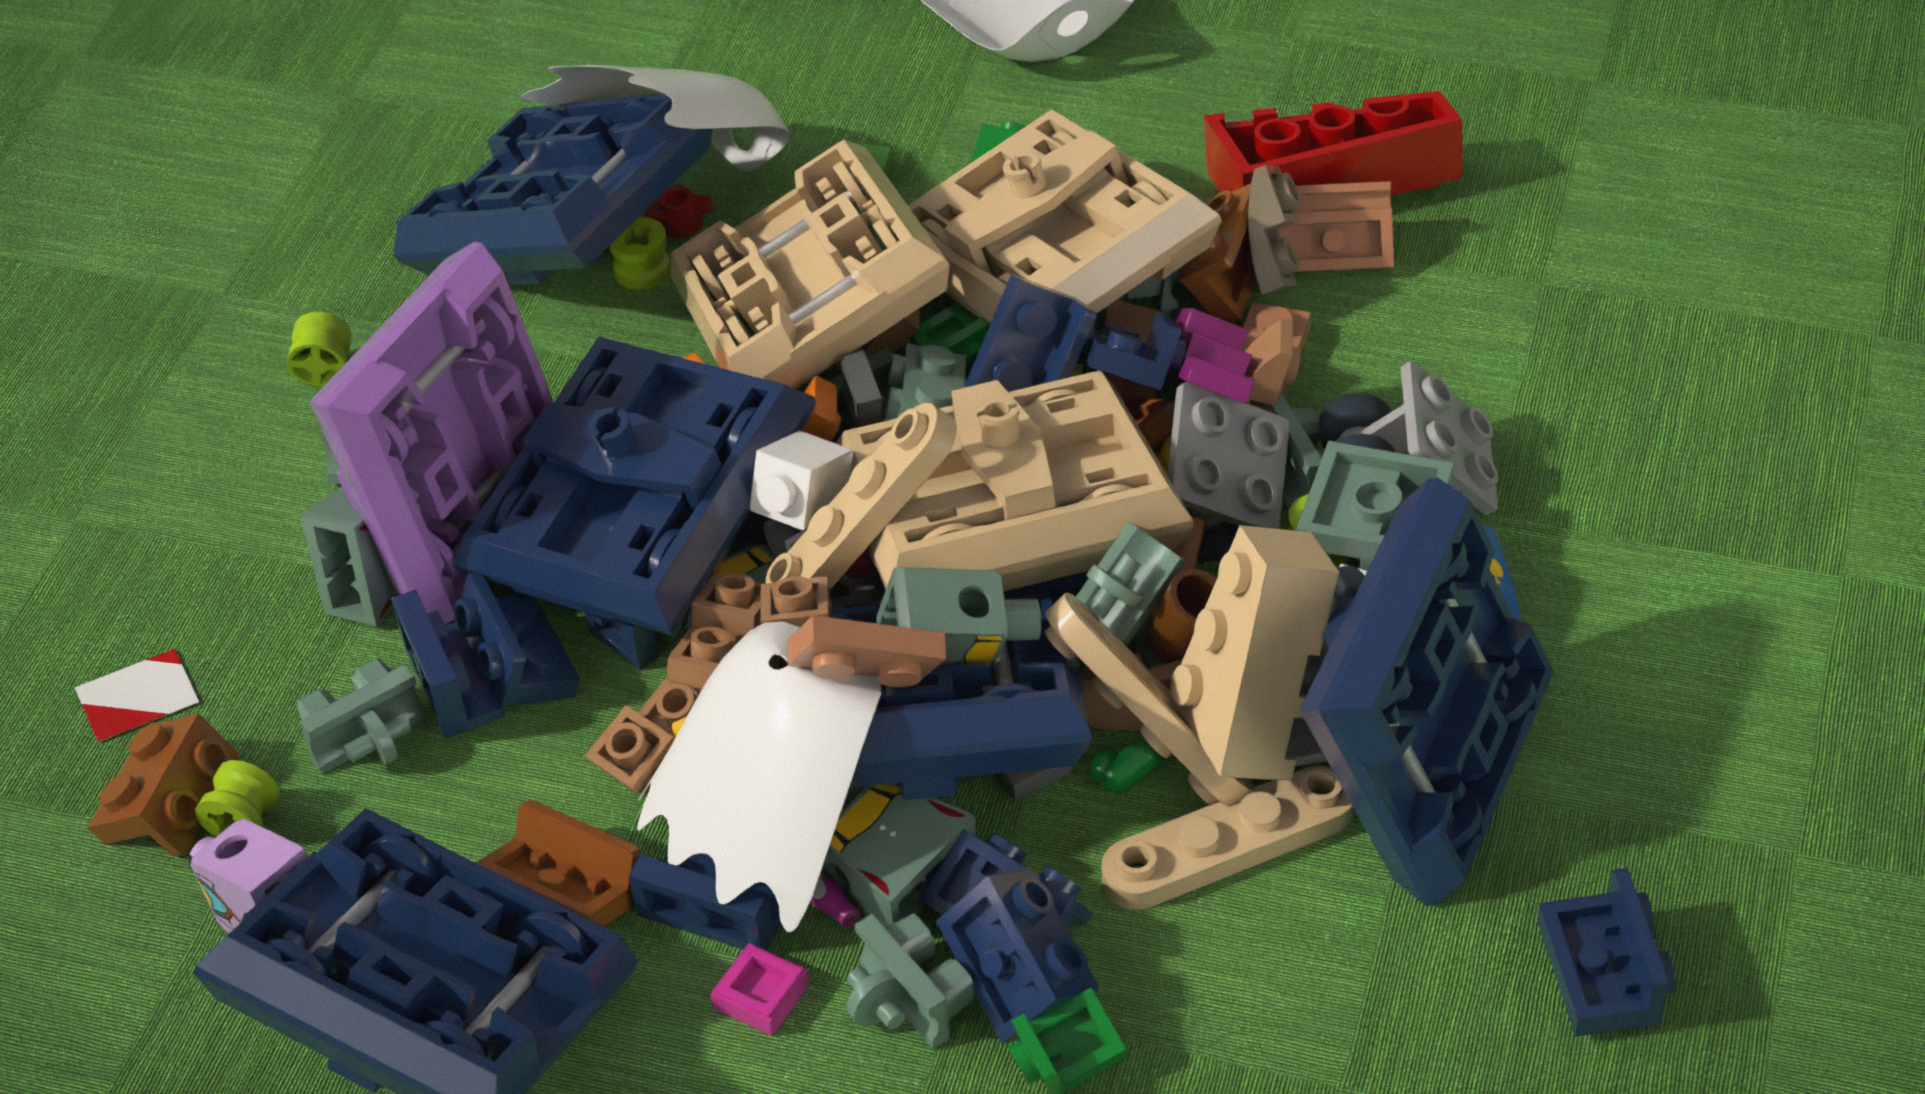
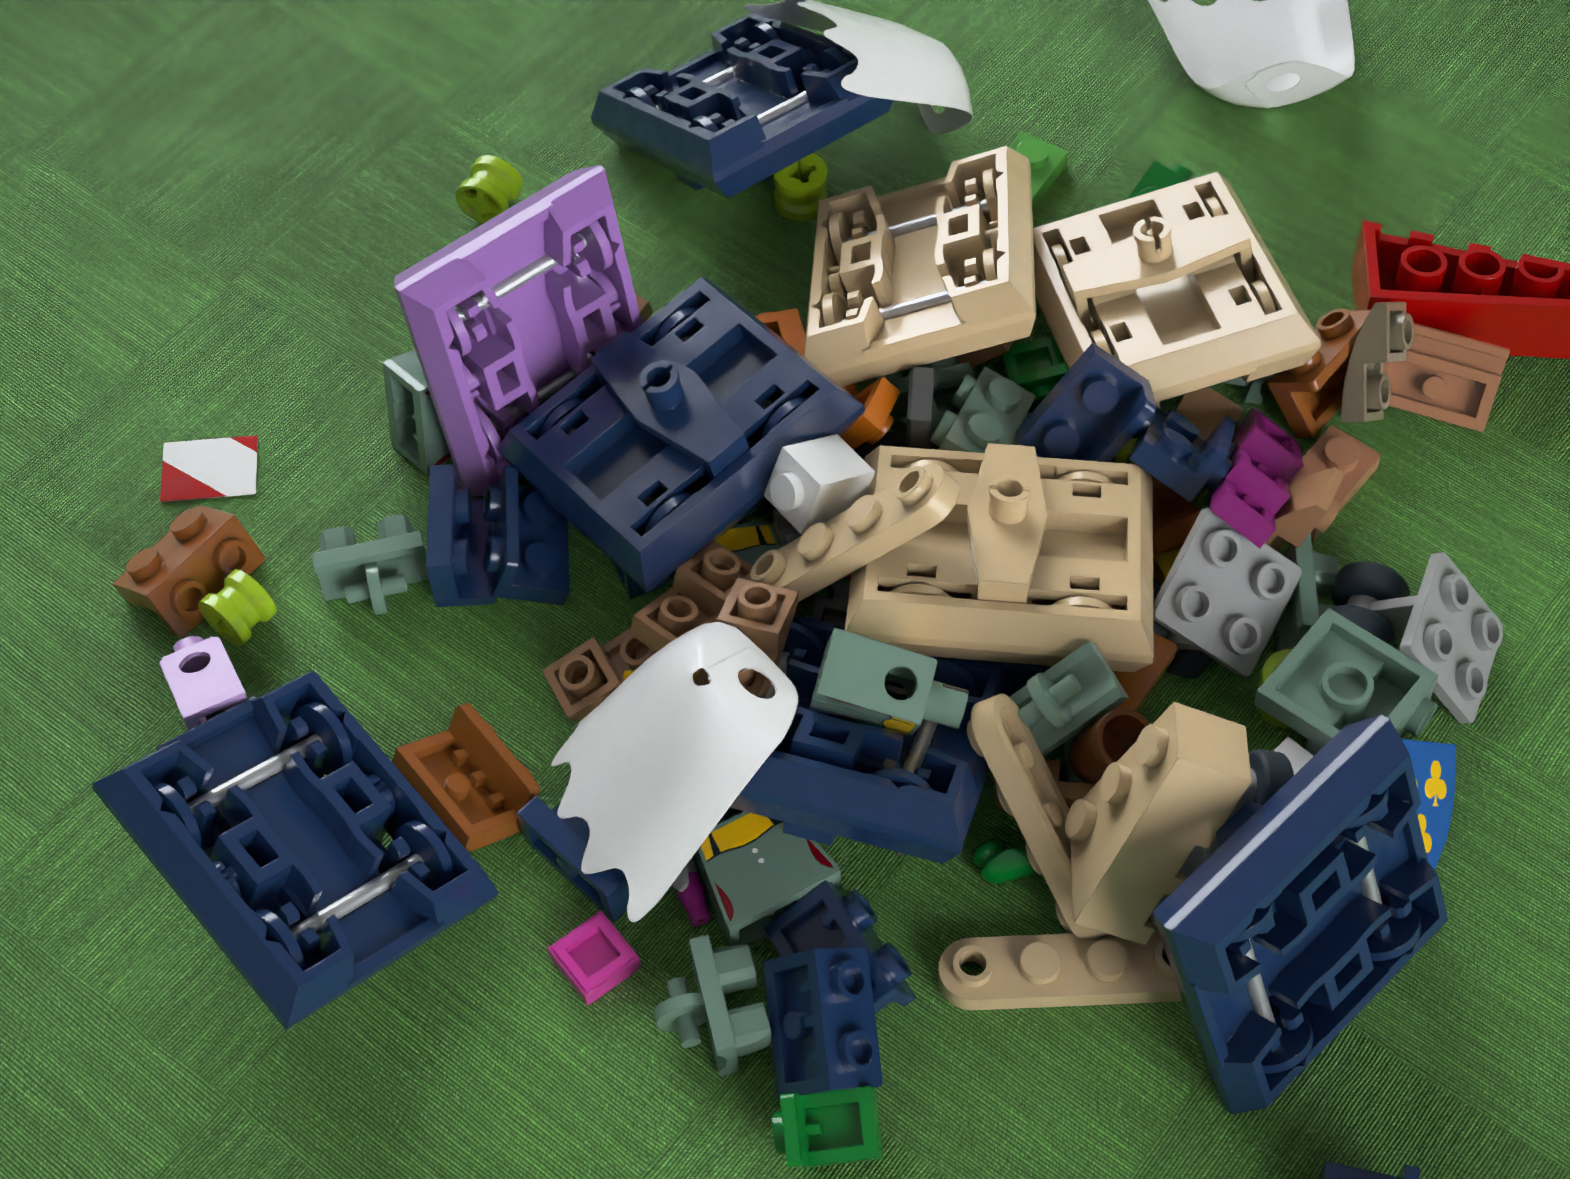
camera: 20 degrees right, 10 degrees up
red plate [644,184,712,239] -> none
nougat plate [788,615,946,687] -> none

